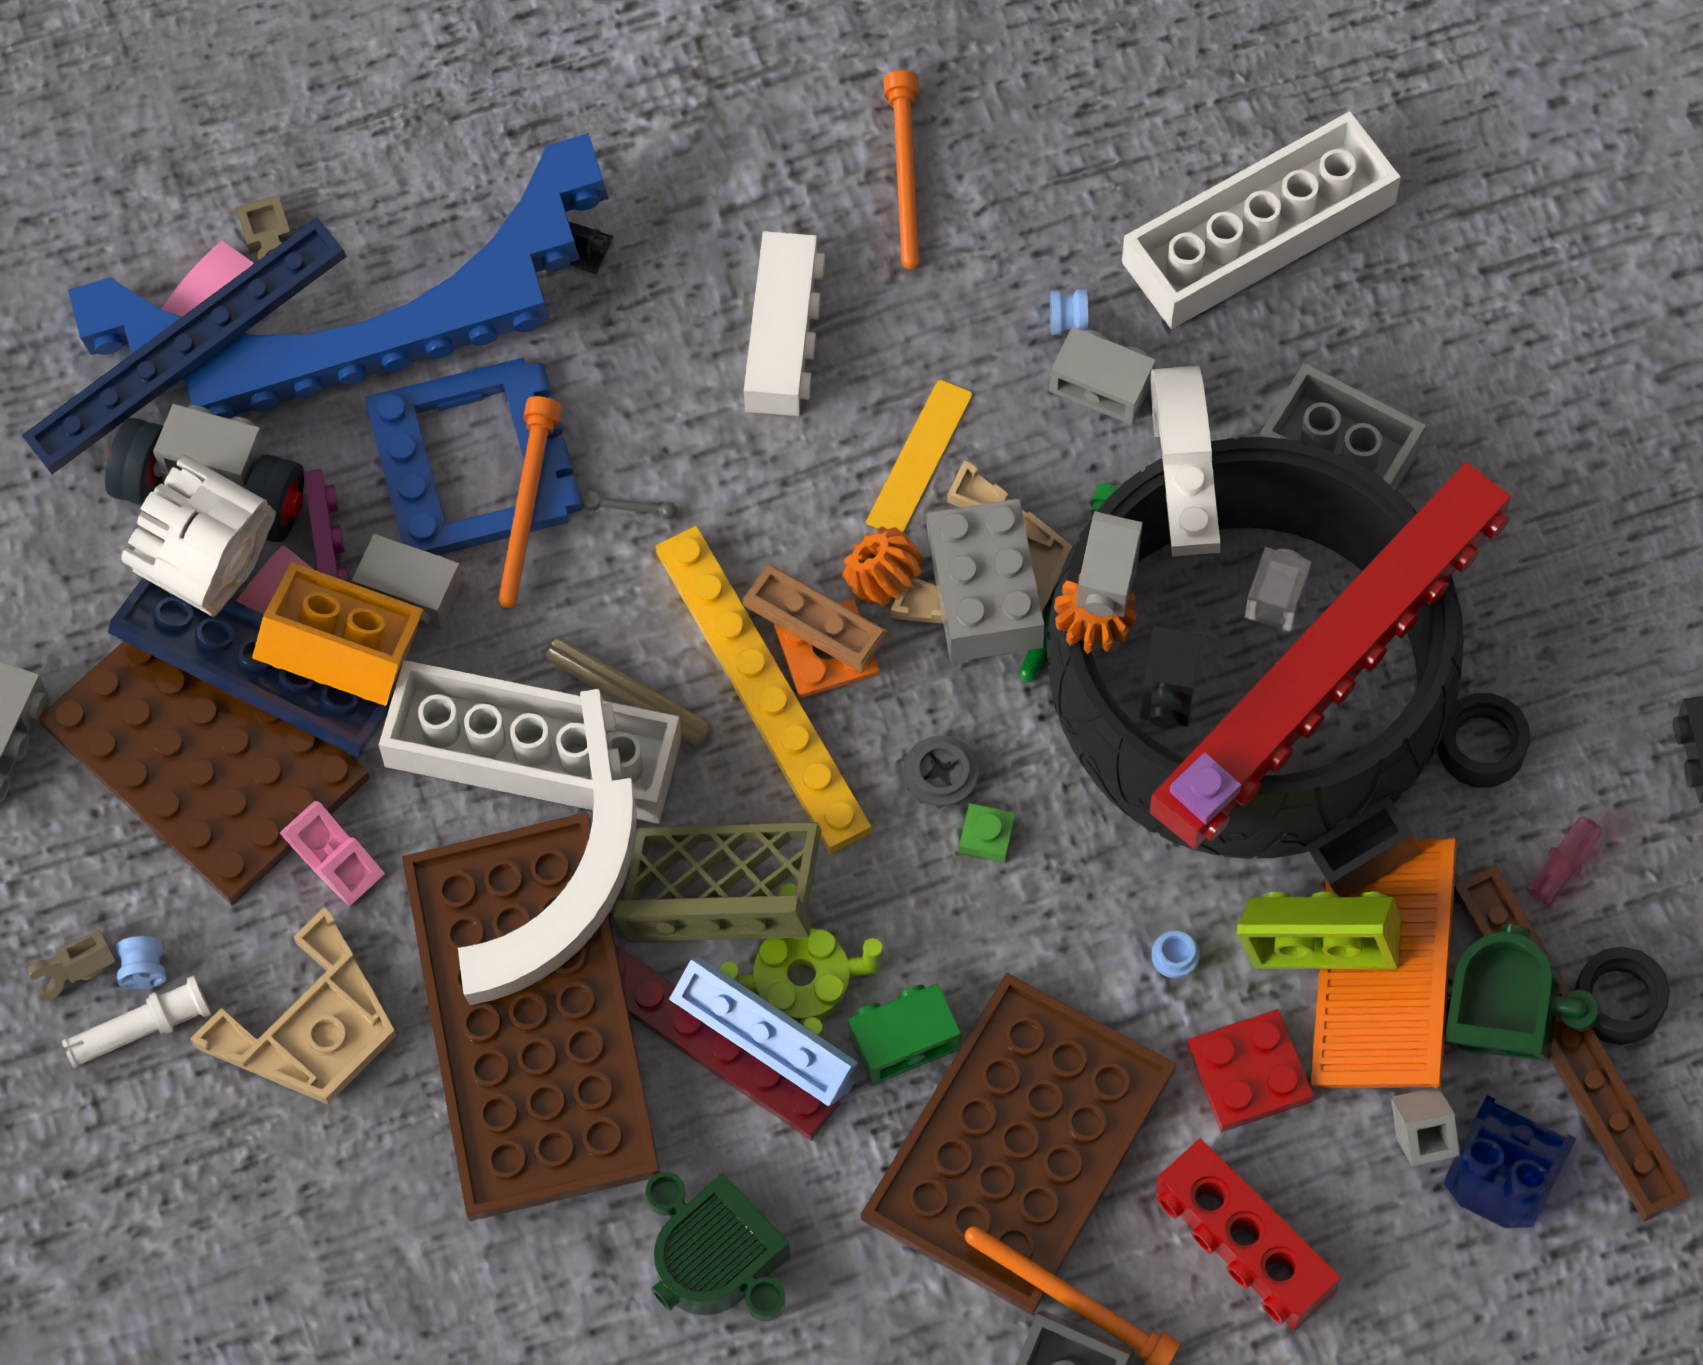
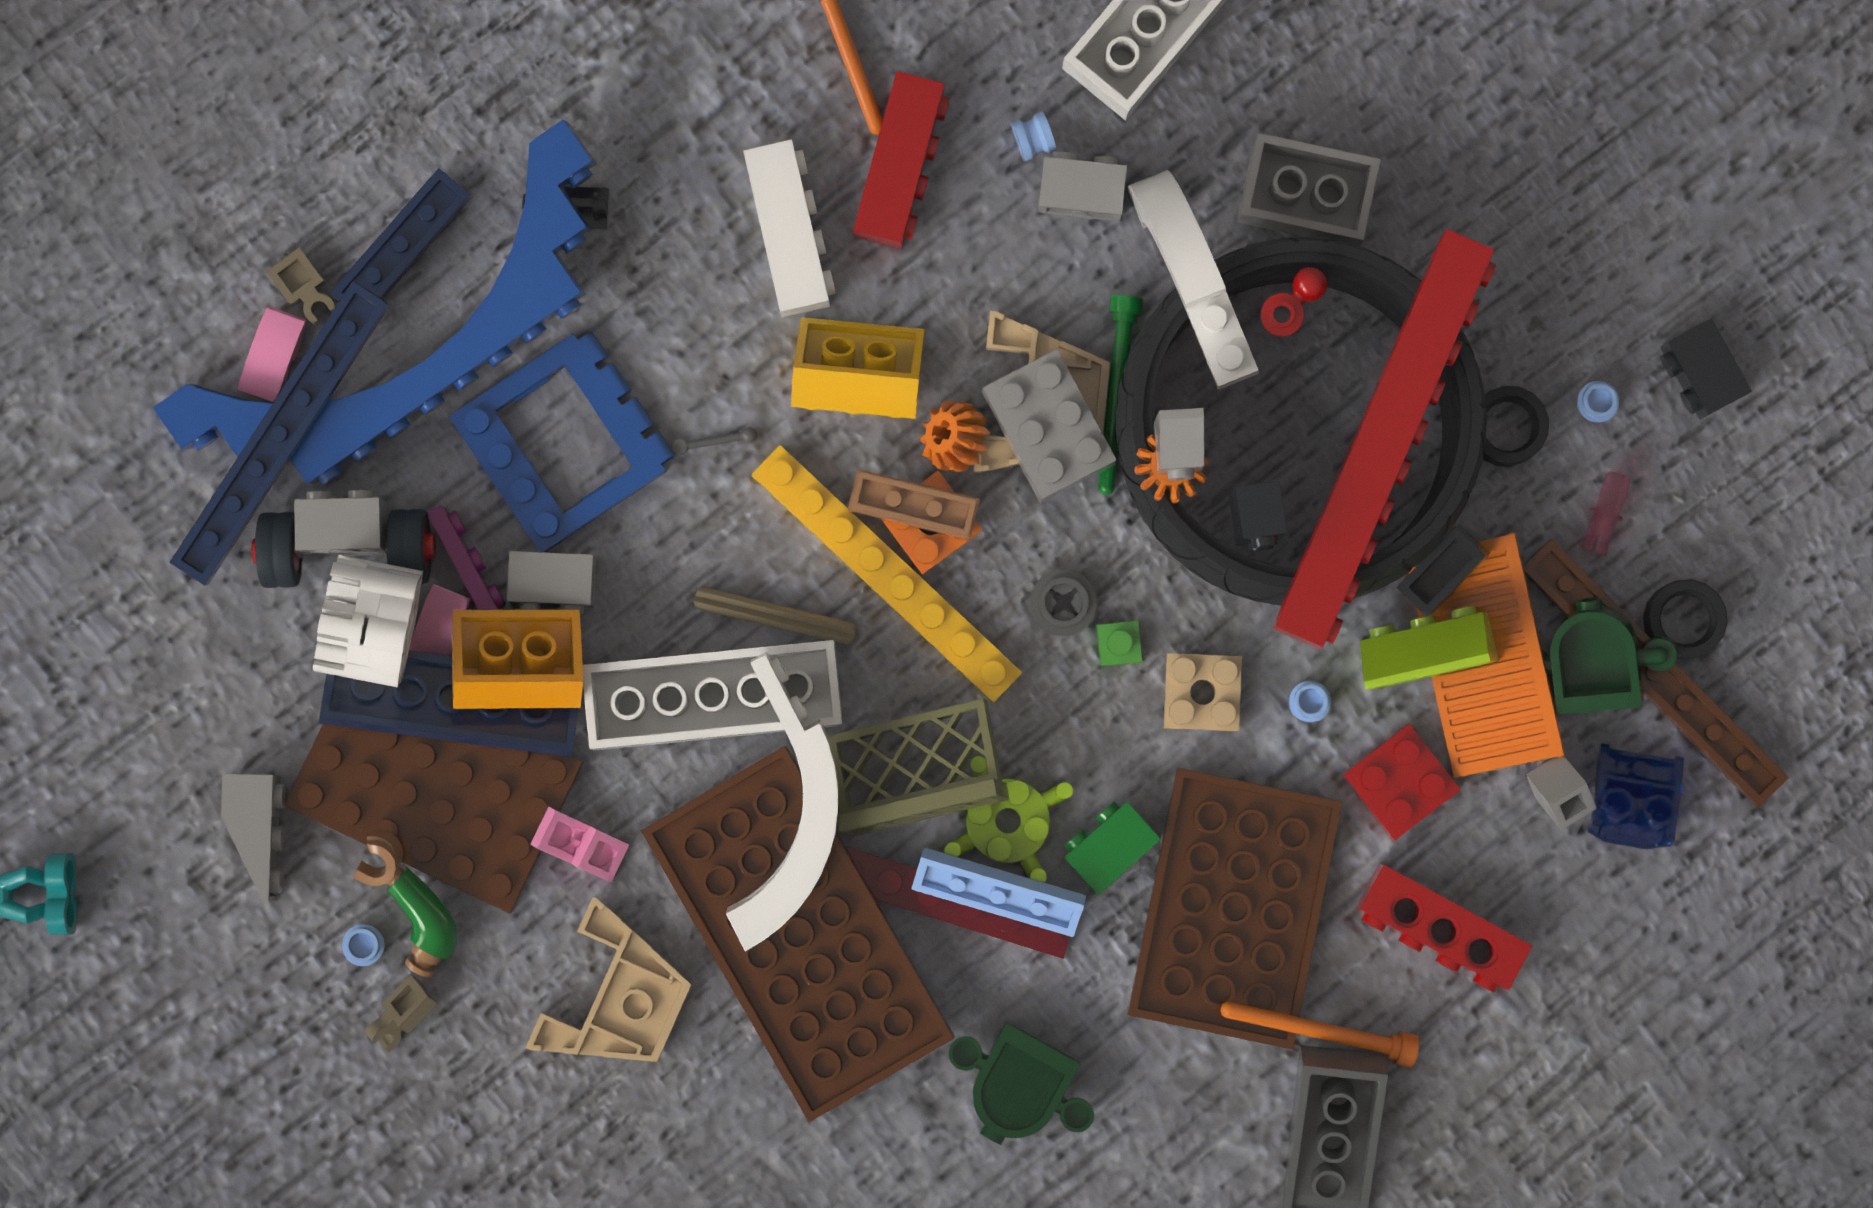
camera: 20 degrees left, 20 degrees up
white pin [62,975,211,1069] -> none
light blue wheel [115,936,166,989] -> none
orange piece [499,396,562,608] -> none
yellow sticker [866,380,972,532] -> none
medium lavender plate [1169,752,1241,825] -> none
clear brick [1245,547,1312,631] -> none
none -> dark blue plate [330,168,472,301]
none -> light blue plate [342,924,385,966]
none -> piece [352,830,457,977]
none -> yellow slope [791,317,925,419]
none -> red brick [853,71,950,249]
none -> tan piece [1163,653,1242,732]
none -> red plate [1261,267,1327,337]
none -> light blue plate [1577,381,1619,423]

